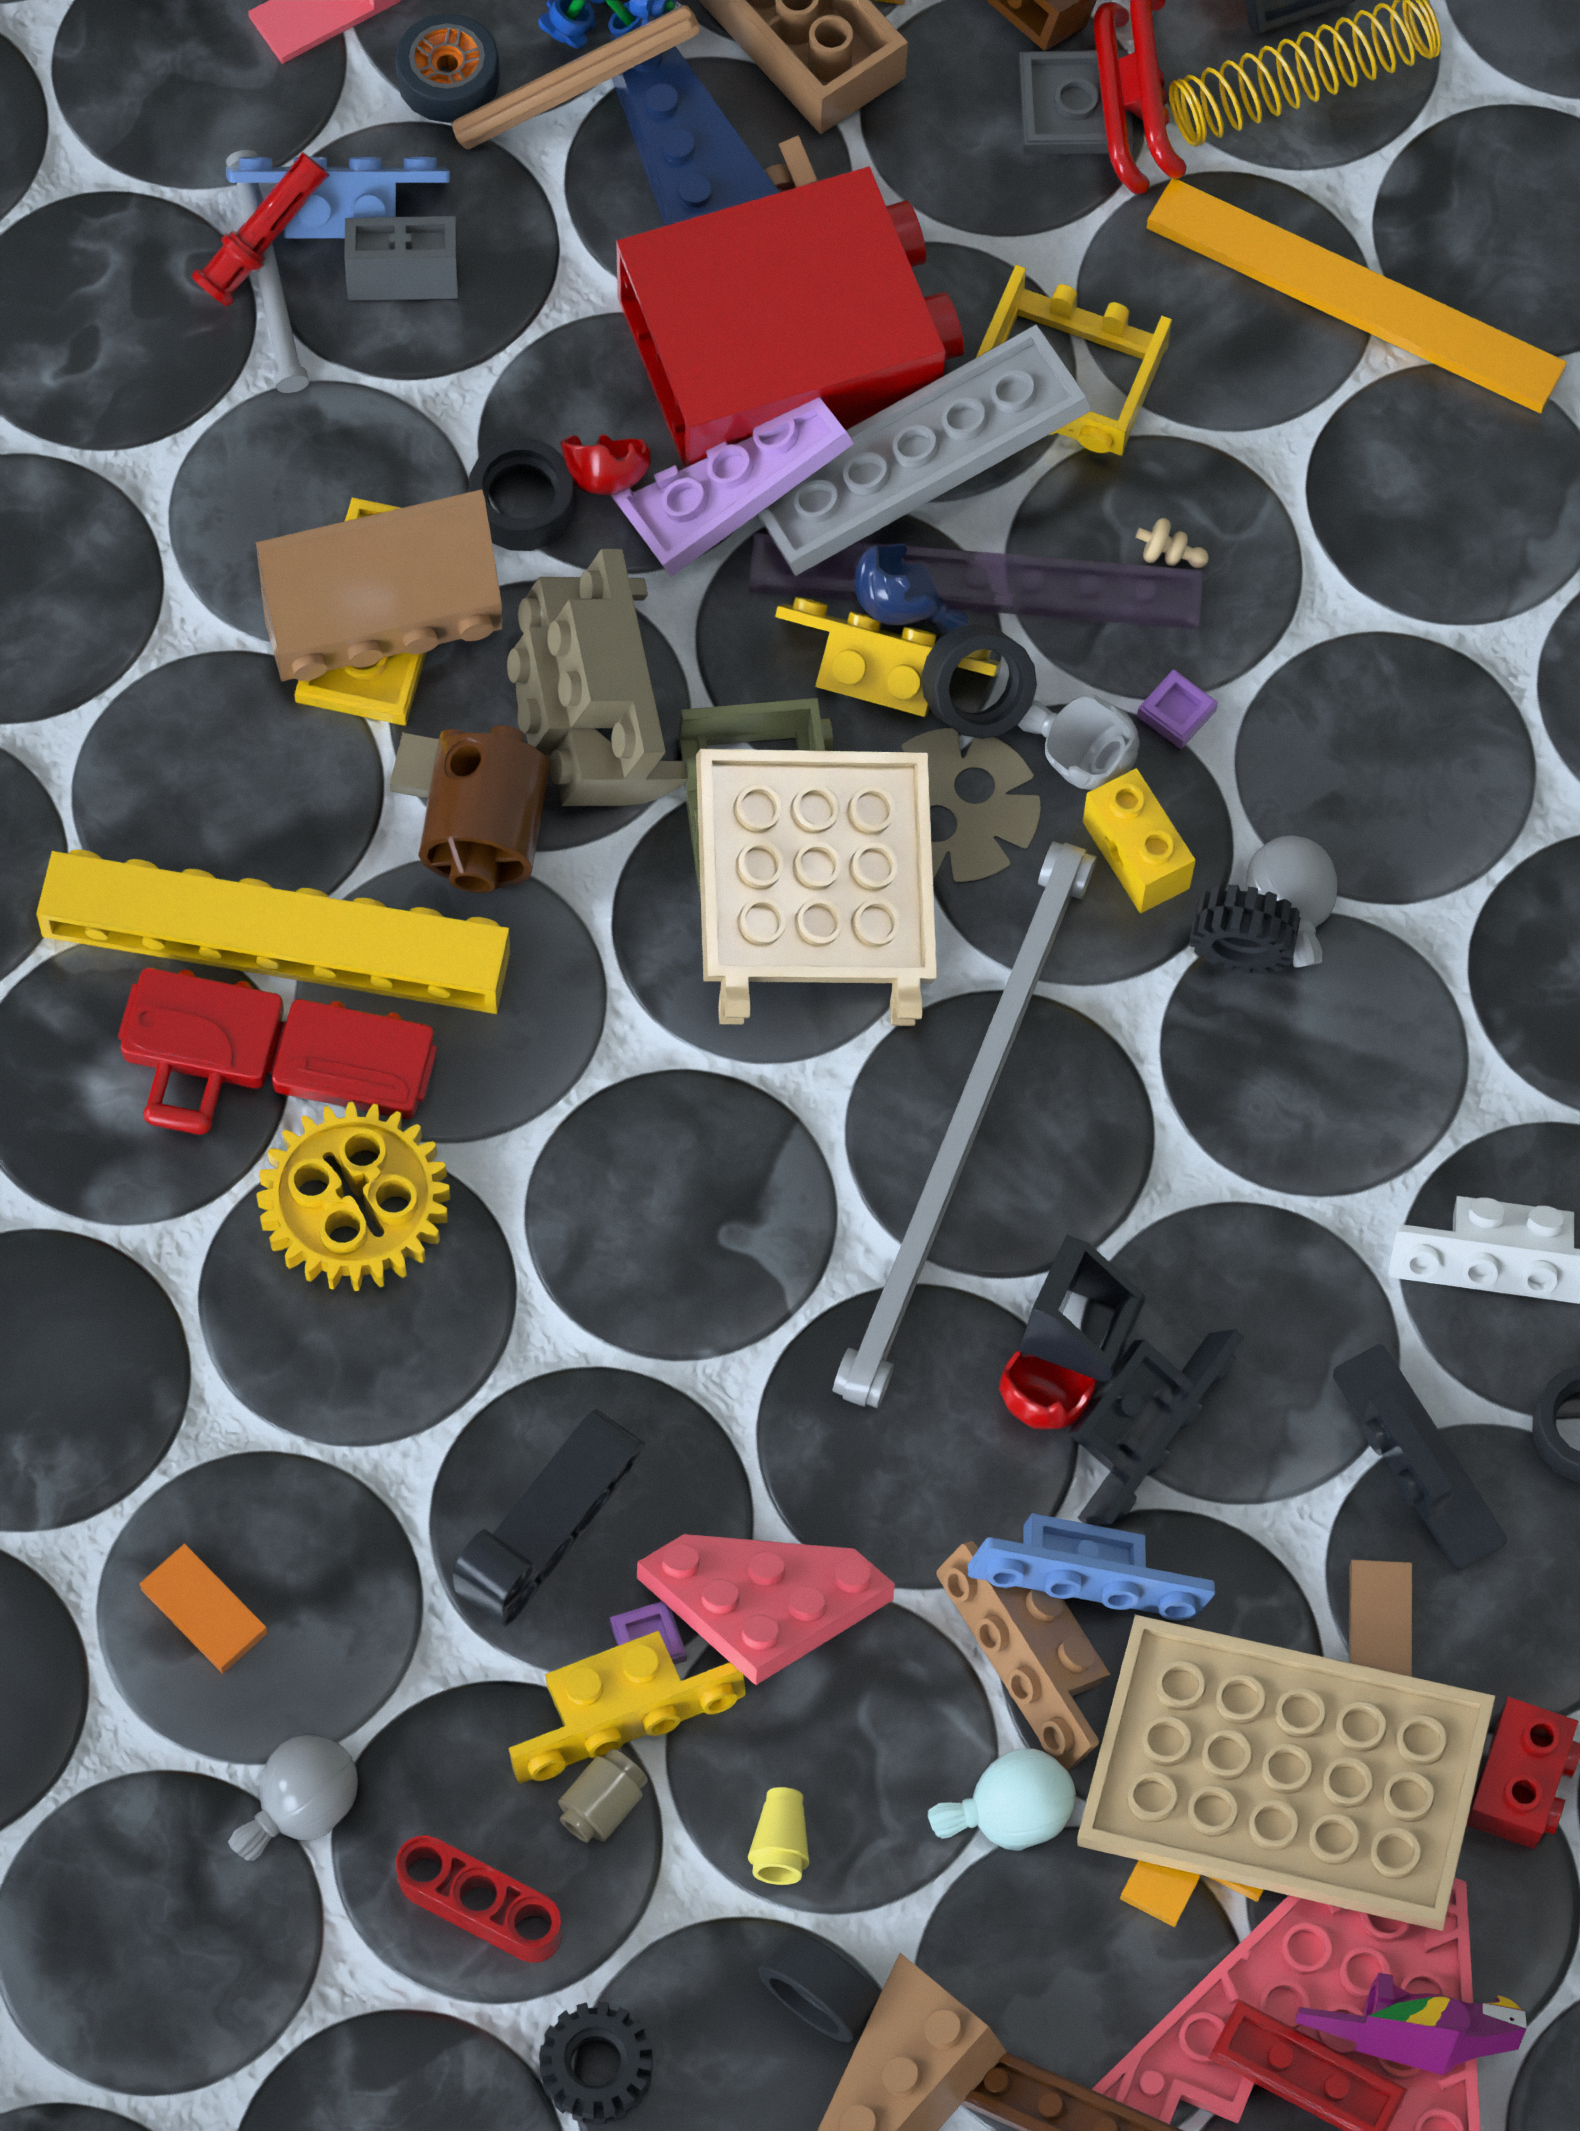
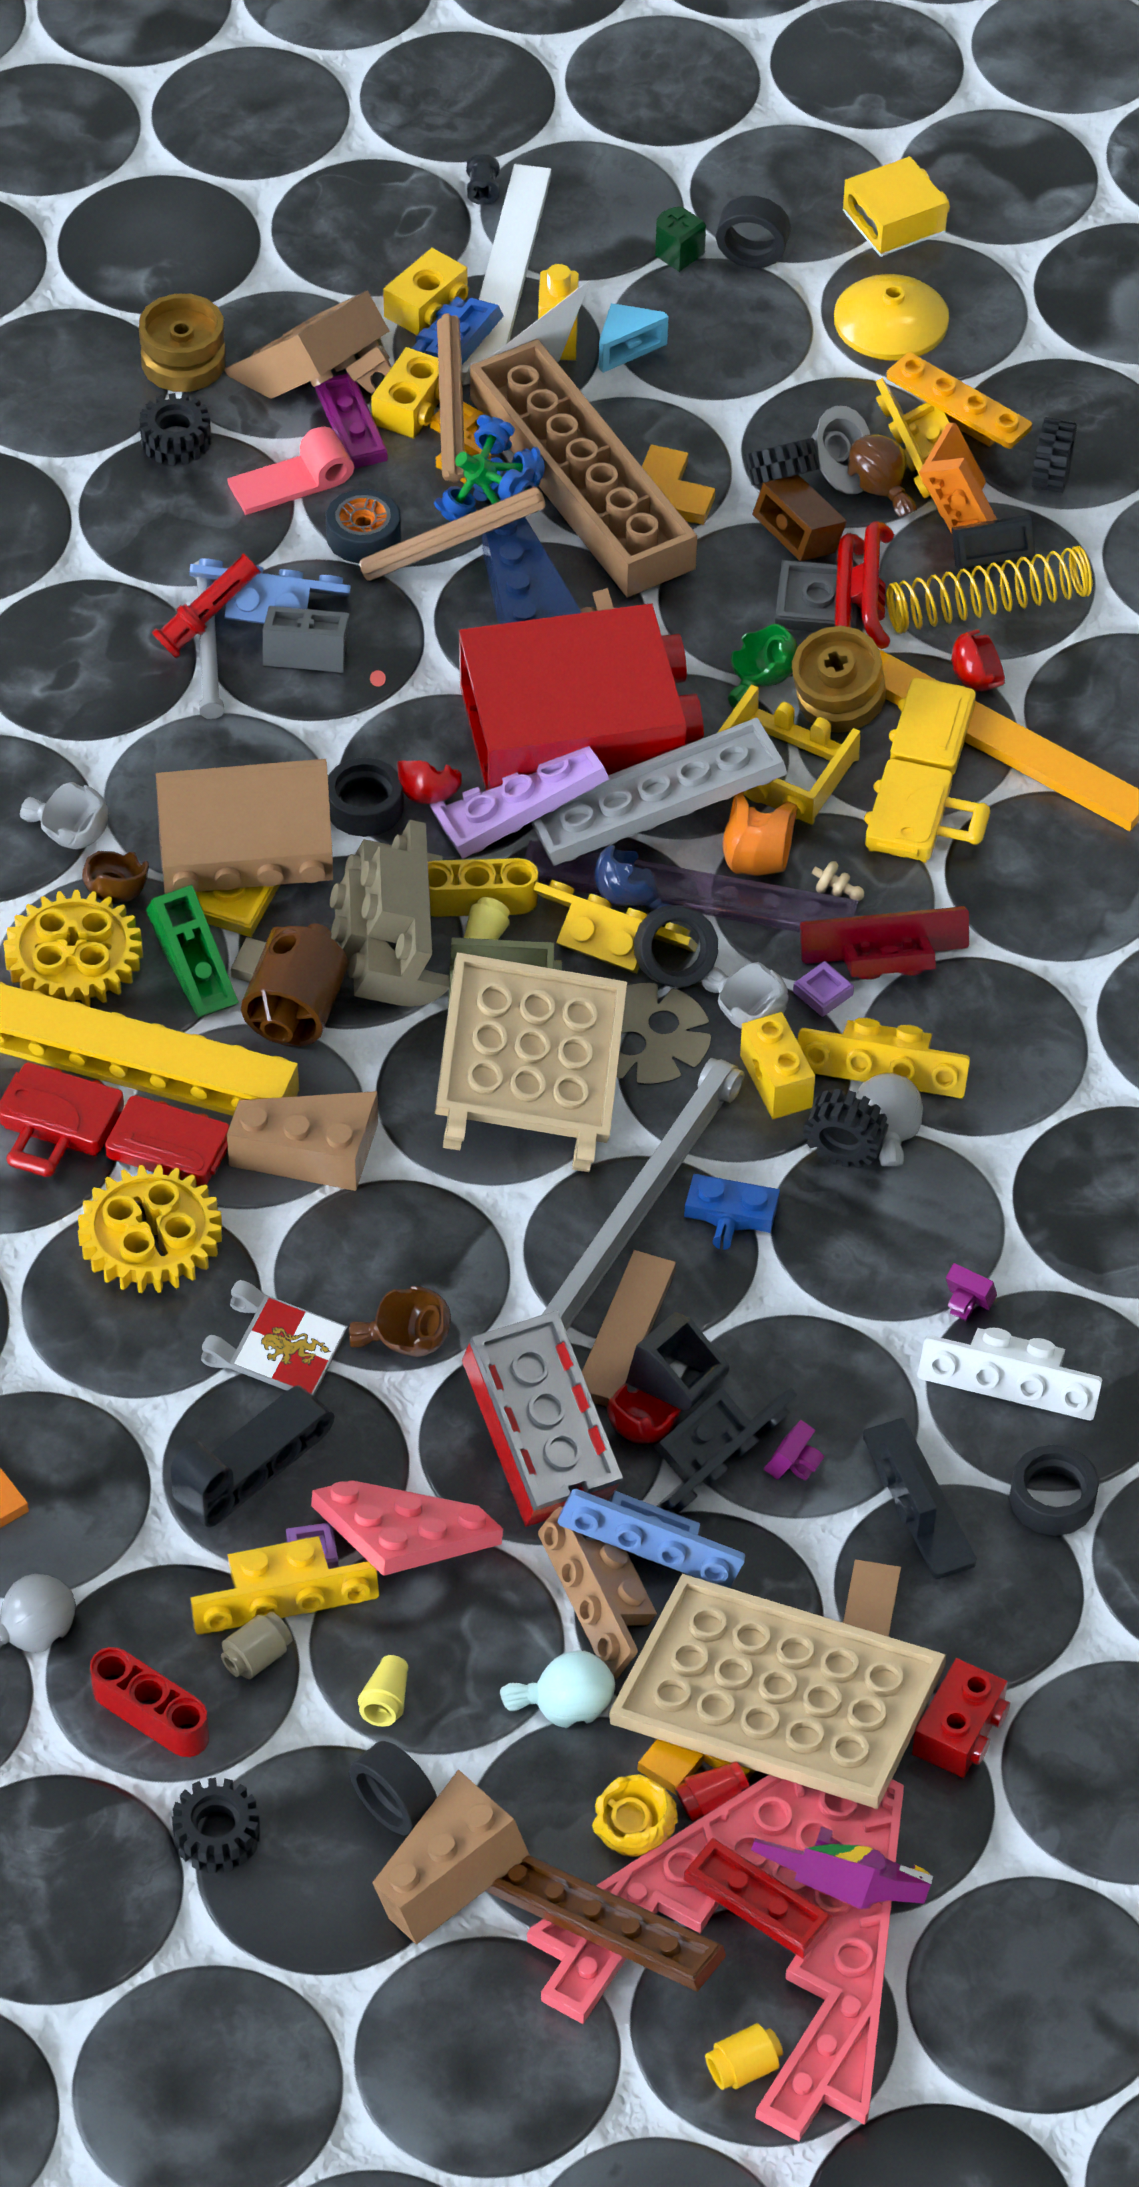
camera: 10 degrees right, 15 degrees down
none -> yellow gear [3,890,143,1007]
none -> light grey hair [20,782,109,849]
none -> reddish brown hair [82,851,149,904]
none -> green slope [146,885,239,1018]
none -> flag [201,1280,348,1396]
none -> medium nougat wedge [227,1091,378,1191]
none -> reddish brown hair [349,1286,451,1357]
none -> coral piece [370,670,386,687]
none -> yellow beam [428,858,538,917]
none -> piece [462,1310,623,1527]
none -> light yellow cone [464,897,510,940]
none -> medium nougat tile [582,1250,676,1407]
none -> yellow hair [593,1775,678,1857]
none -> red cone [675,1762,750,1822]
none -> blue plate [684,1174,780,1250]
none -> orange helmet [722,792,798,876]
none -> green hair [727,624,798,709]
none -> magenta tile [763,1420,824,1481]
none -> pearl gold wheel [792,626,886,733]
none -> yellow bracket [797,1018,970,1098]
none -> dark red bracket [800,906,969,980]
none -> yellow piece [864,678,990,863]
none -> magenta tile [946,1263,997,1321]
none -> red hair [951,629,1005,692]

